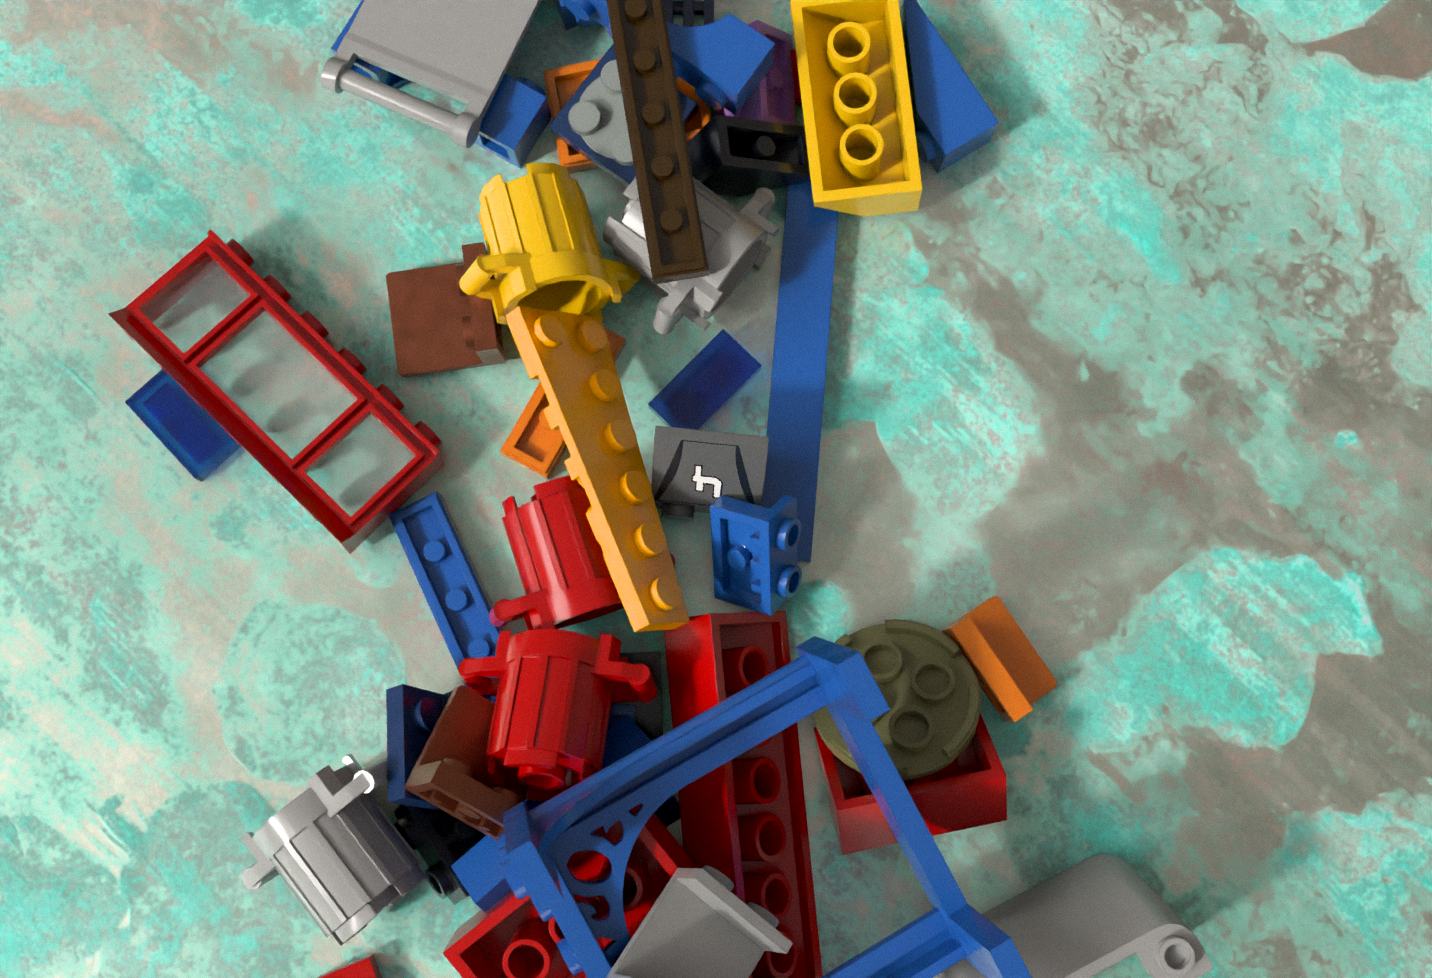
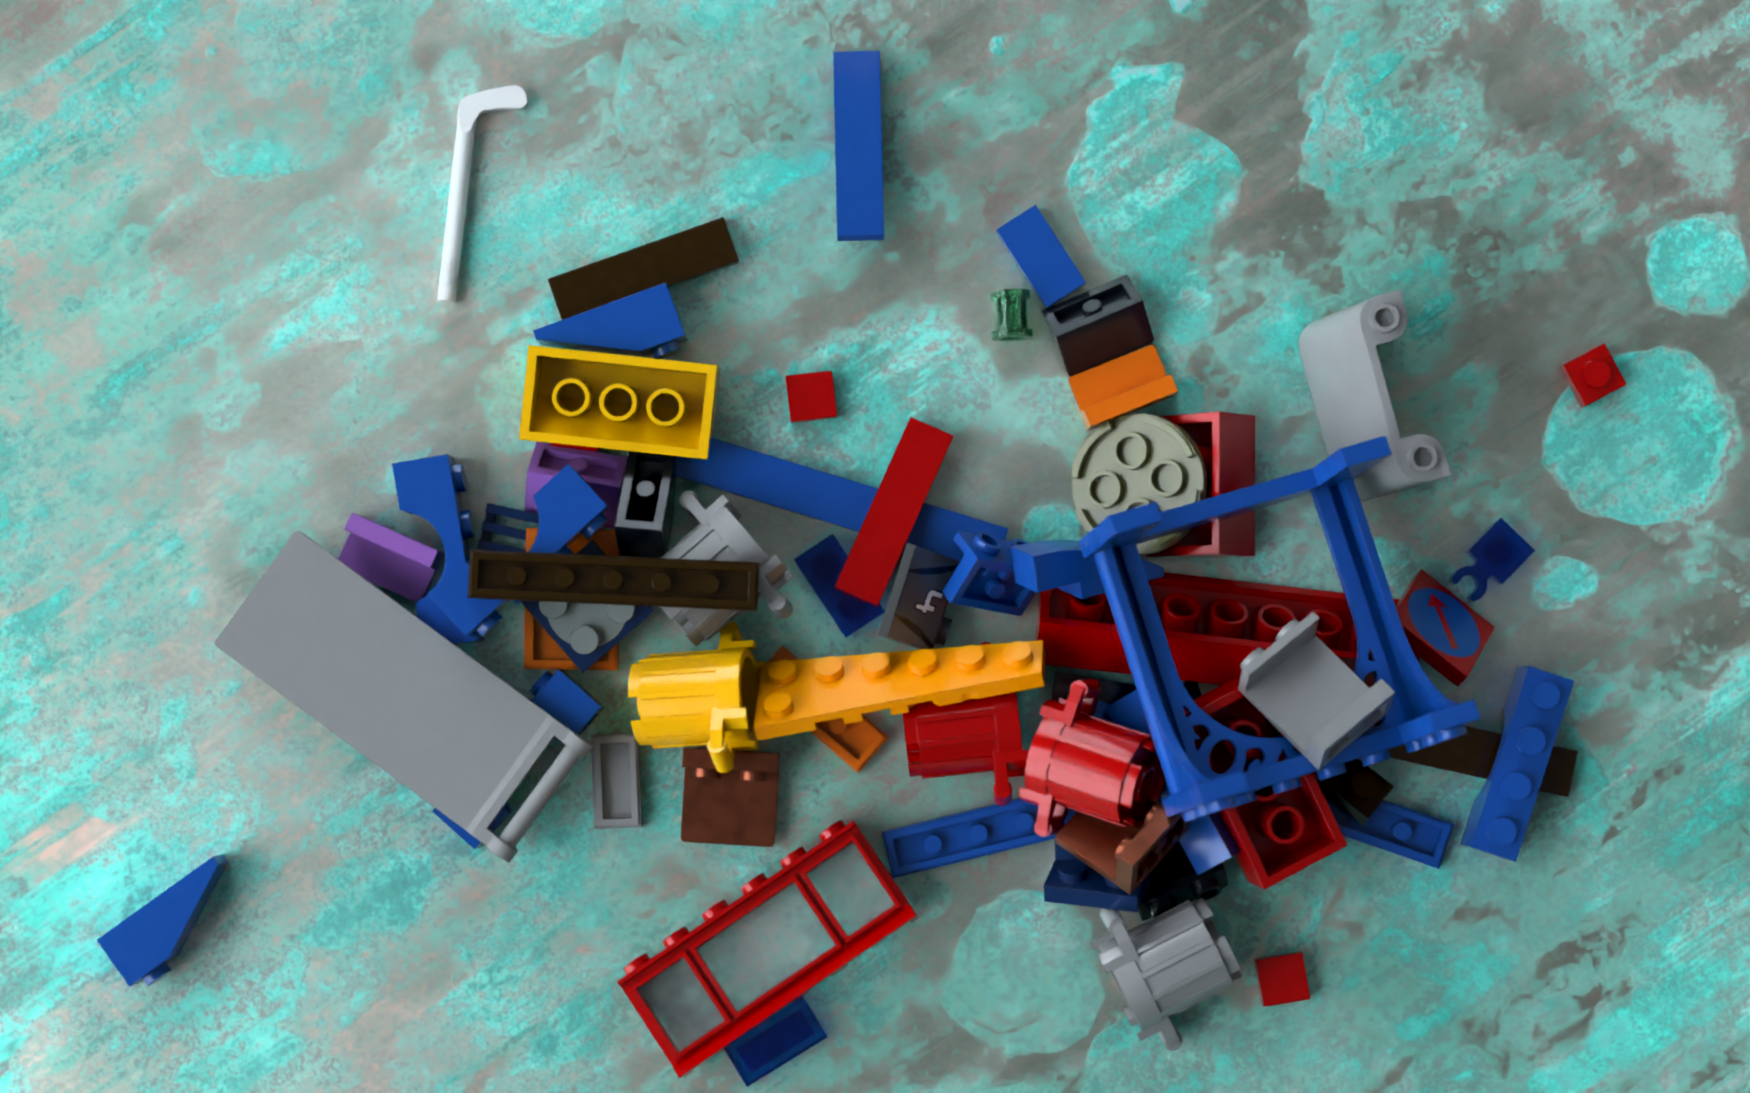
camera: 70 degrees left, 5 degrees up
none -> dark brown tile [548,217,740,320]
none -> light grey tile [591,733,643,829]
none -> red tile [785,370,837,424]
none -> blue slope [833,51,884,241]
none -> red tile [834,417,953,608]
none -> clear green bush [989,289,1033,342]
none -> blue tile [996,205,1086,309]
none -> blue slope [1011,540,1164,599]
none -> black panel [1042,275,1154,376]

